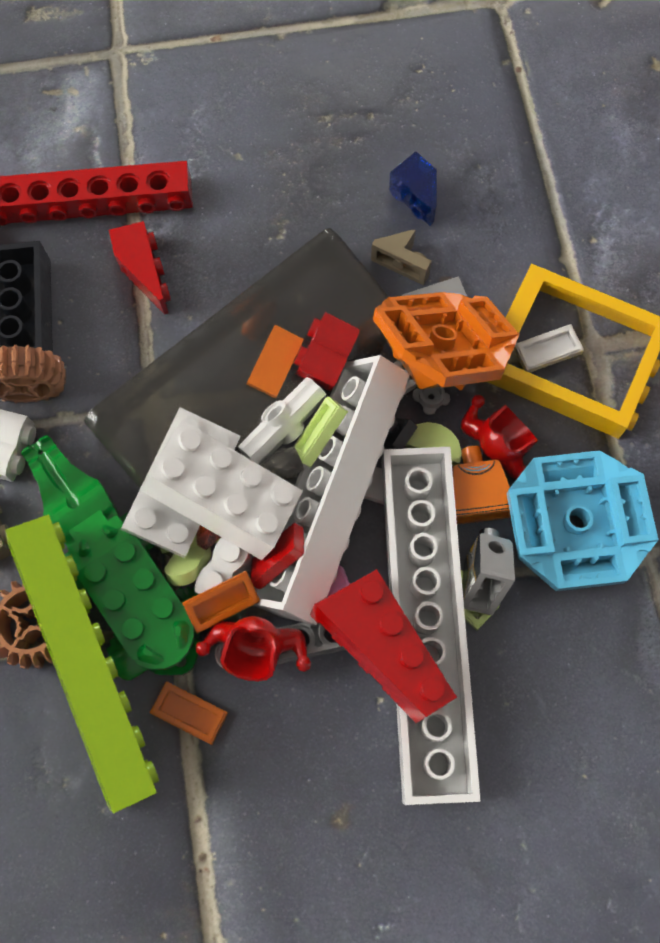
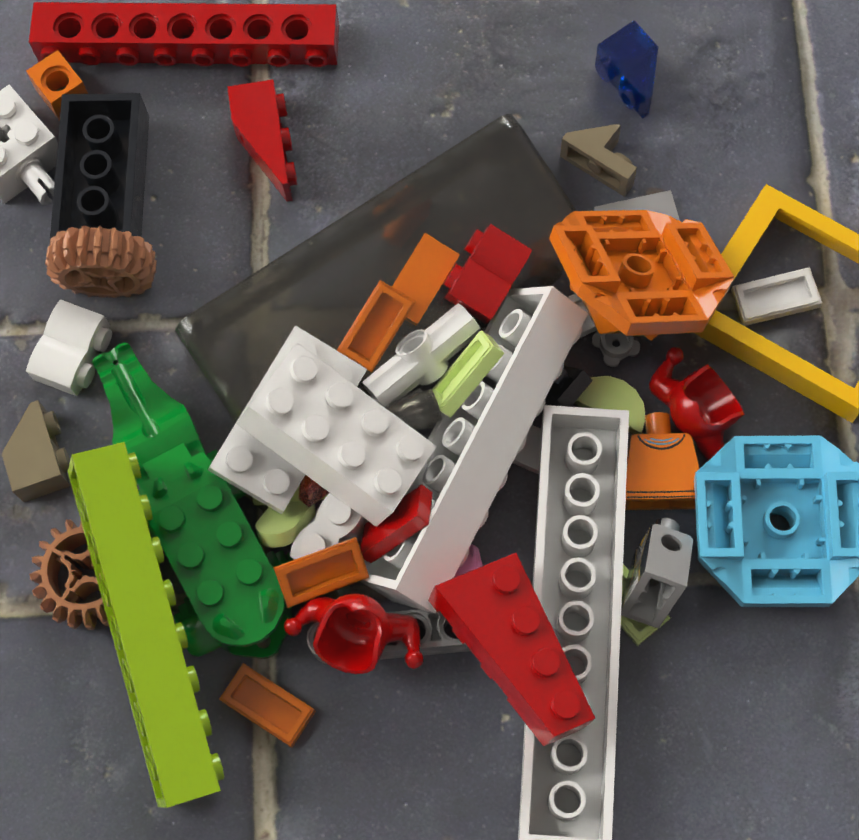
camera: 10 degrees right, 0 degrees up
none -> orange tile [337,280,416,372]

